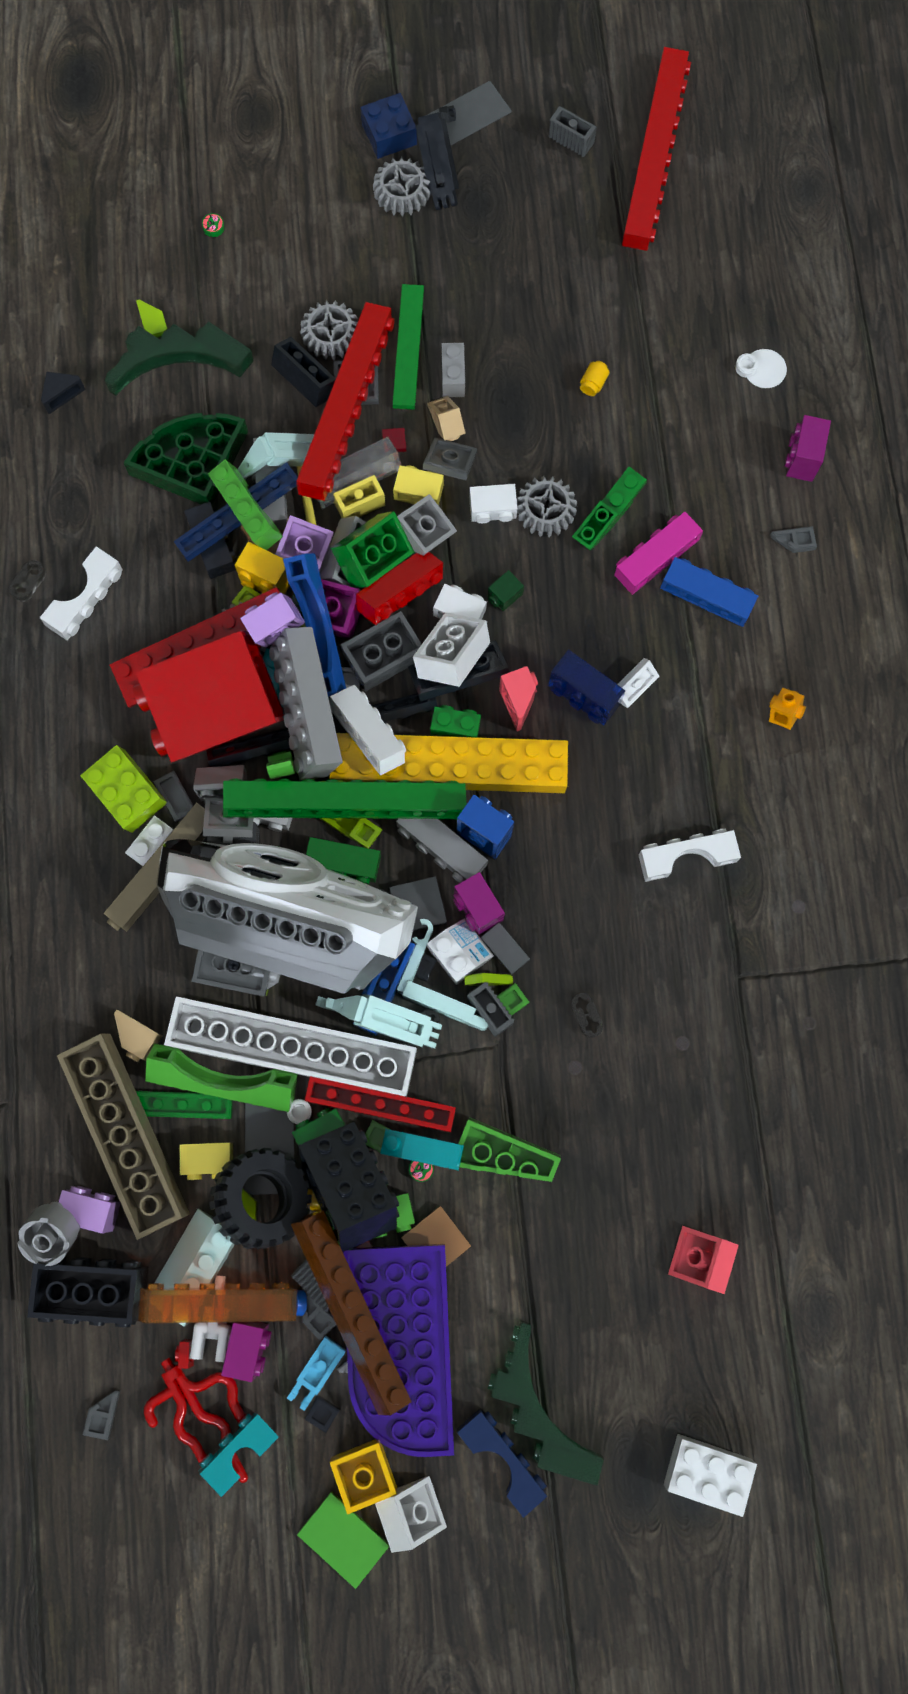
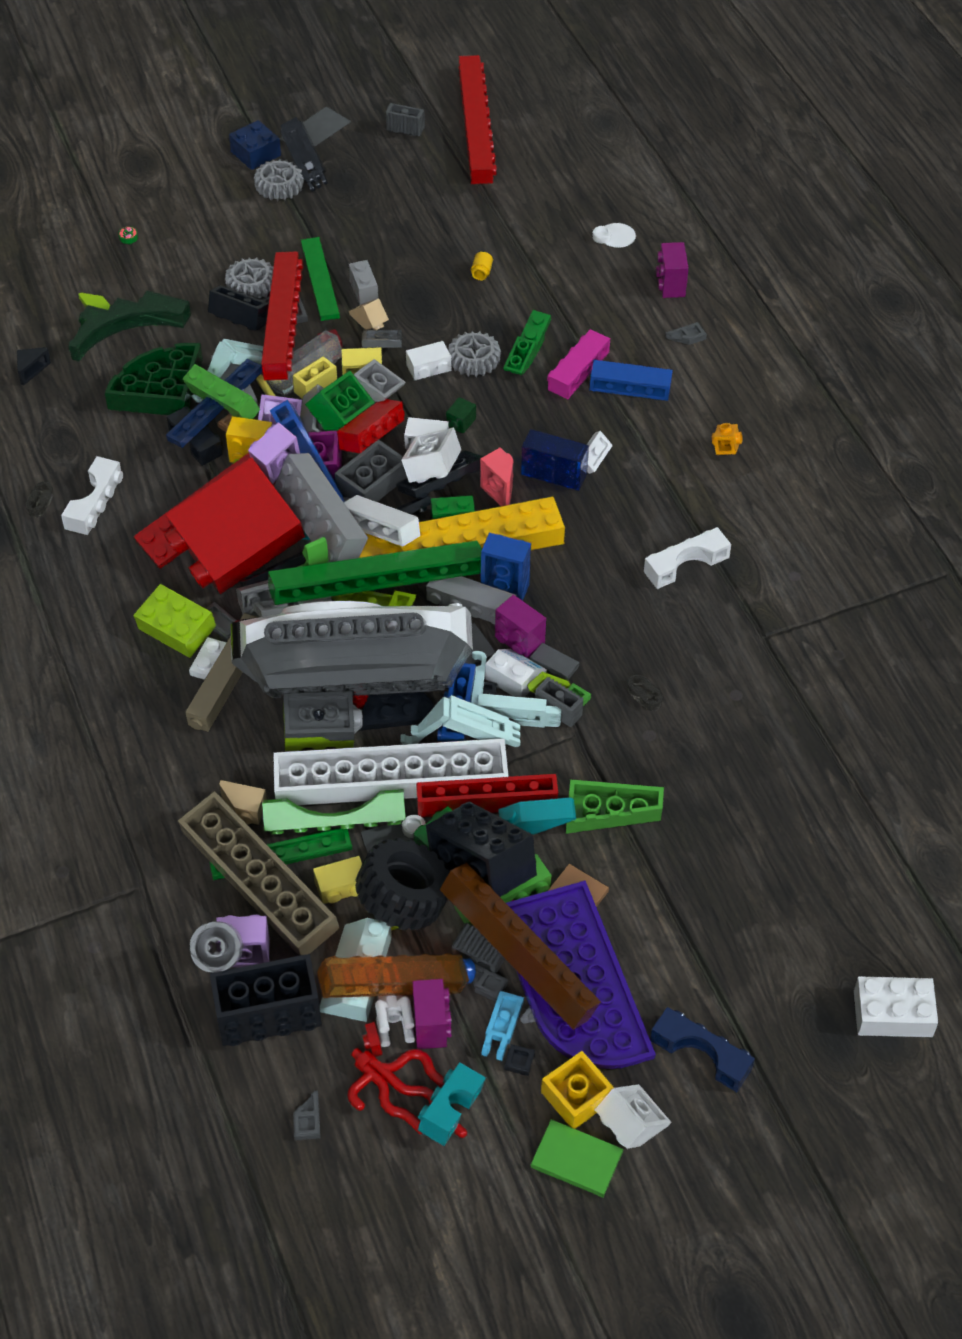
camera: 15 degrees left, 25 degrees down
tile [409,1161,434,1182] -> none
clear green arch [487,1320,604,1485] -> none
coral slope [668,1226,739,1294] -> none

